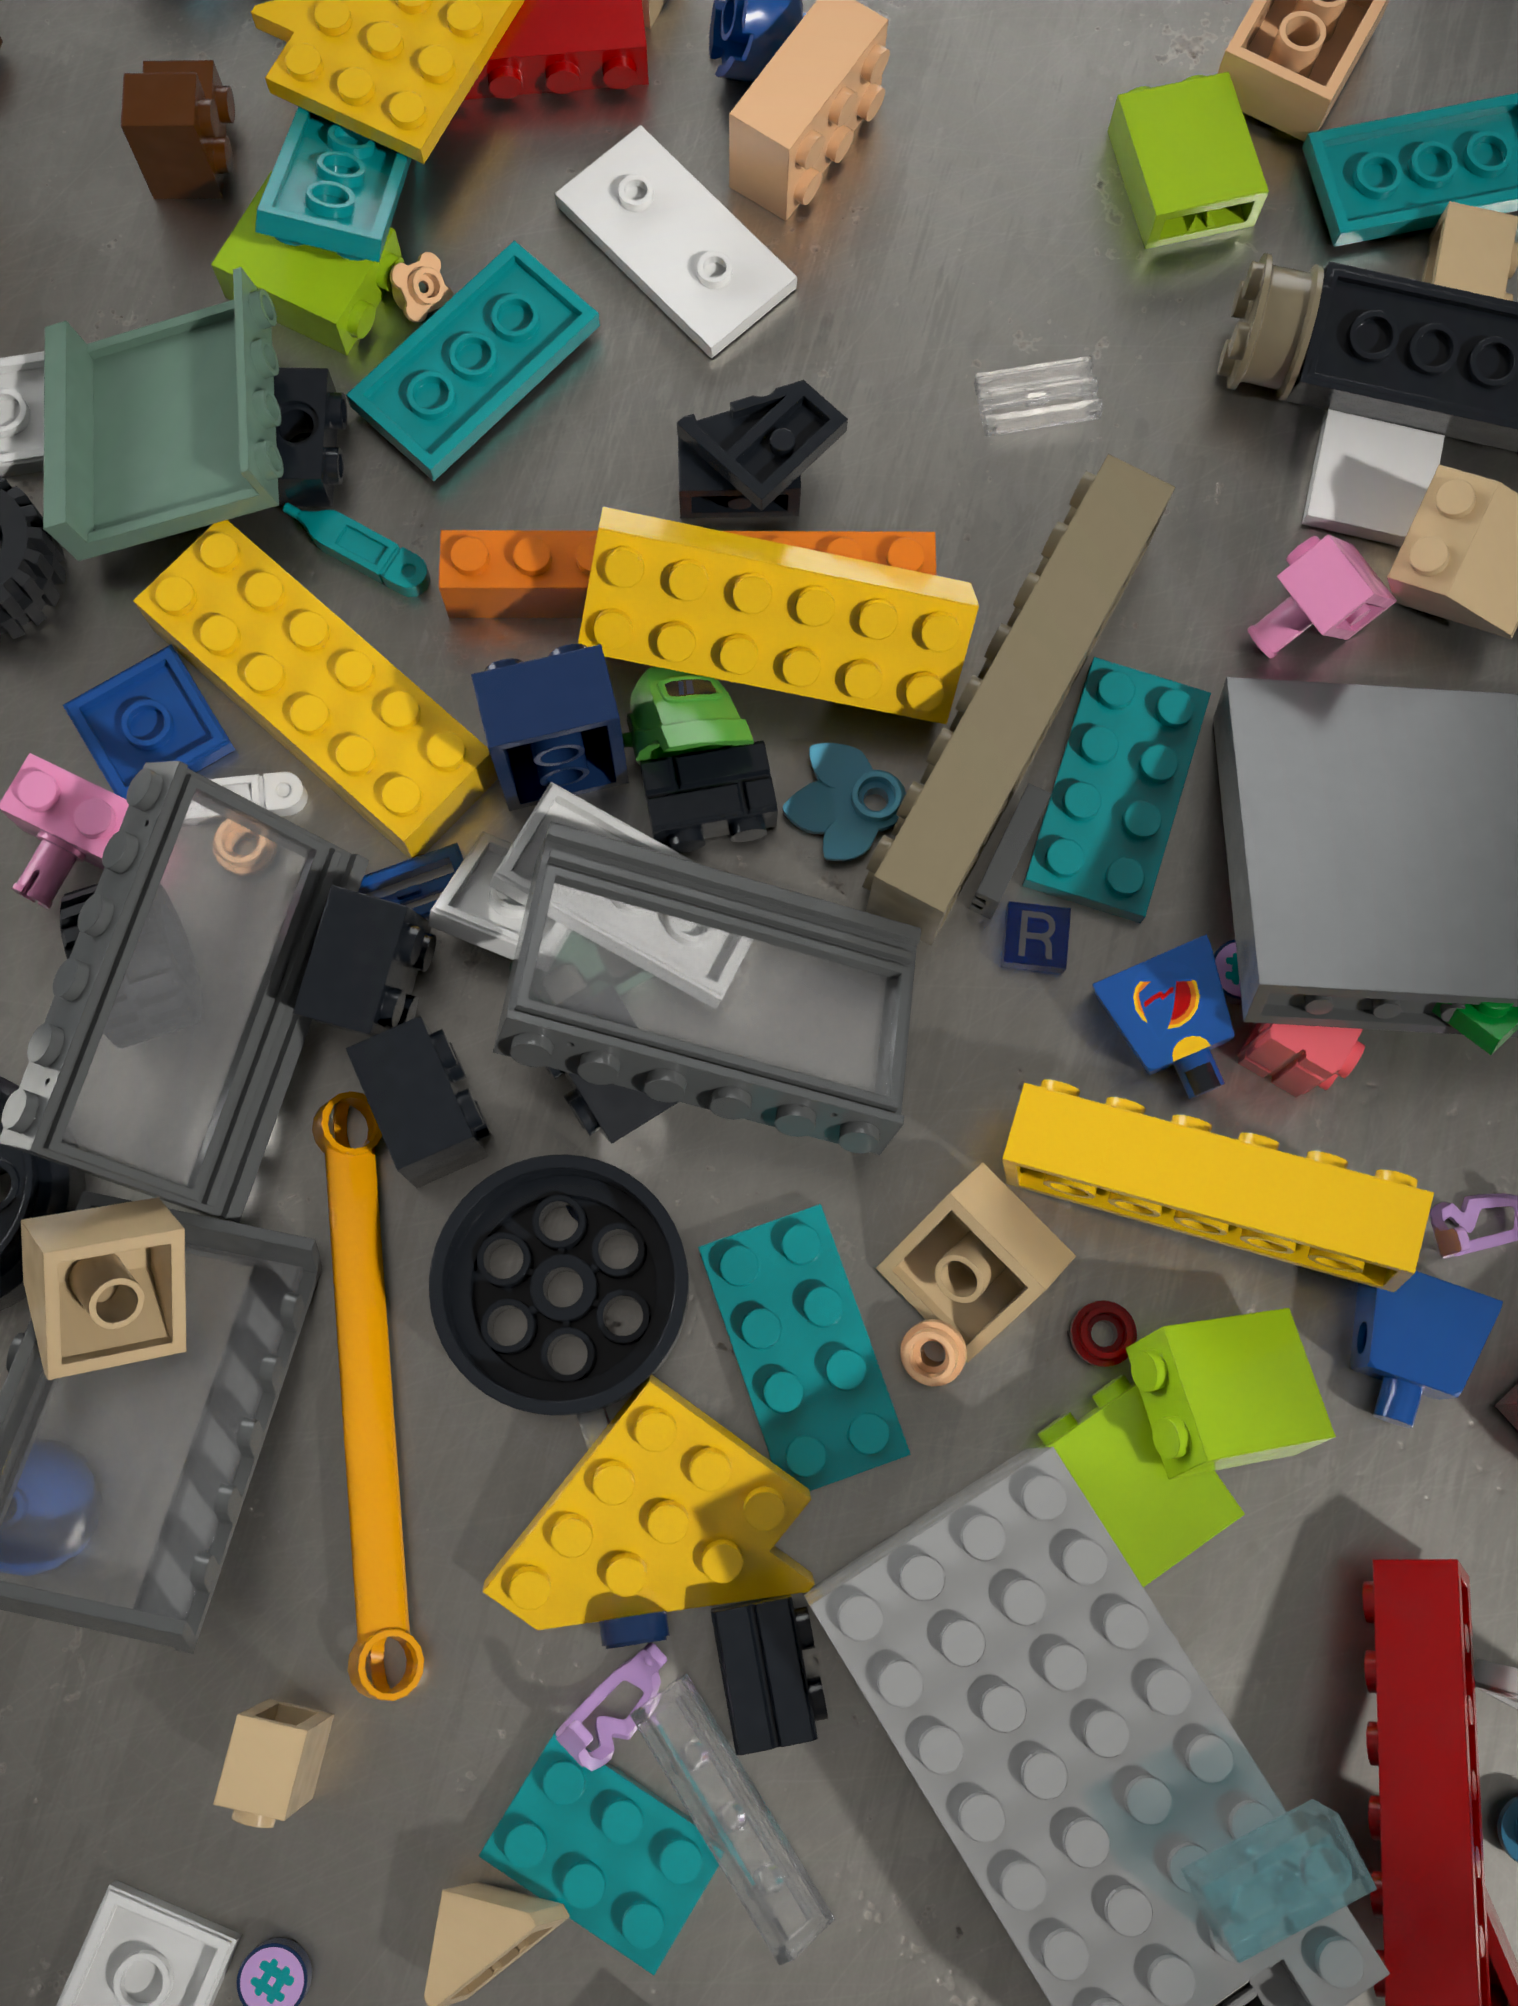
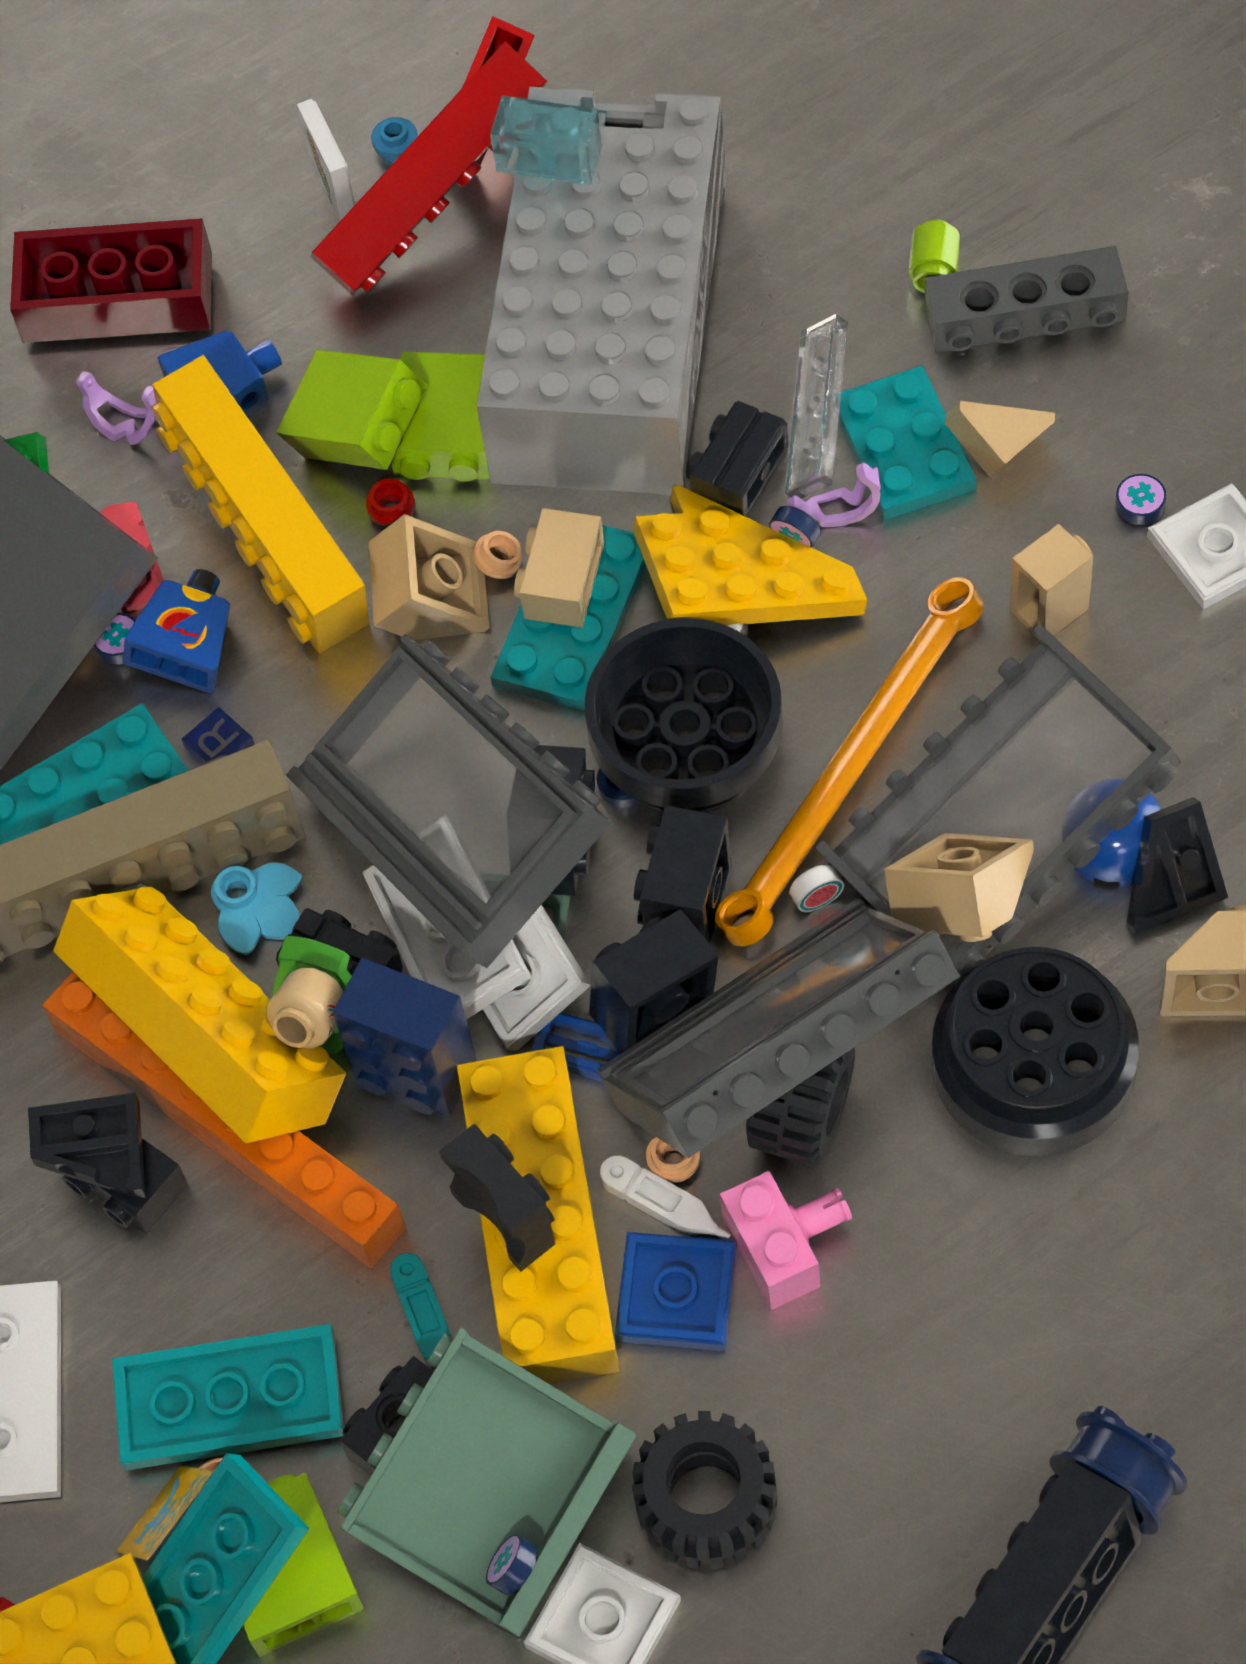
camera: 130 degrees left, 15 degrees down
none -> yellow sticker [115,1465,214,1561]
none -> tan head [267,968,344,1049]
none -> black brick [439,1124,555,1272]
none -> dark blue tile [486,1534,537,1595]
none -> tan piece [514,508,605,628]
none -> white tile [789,865,844,912]

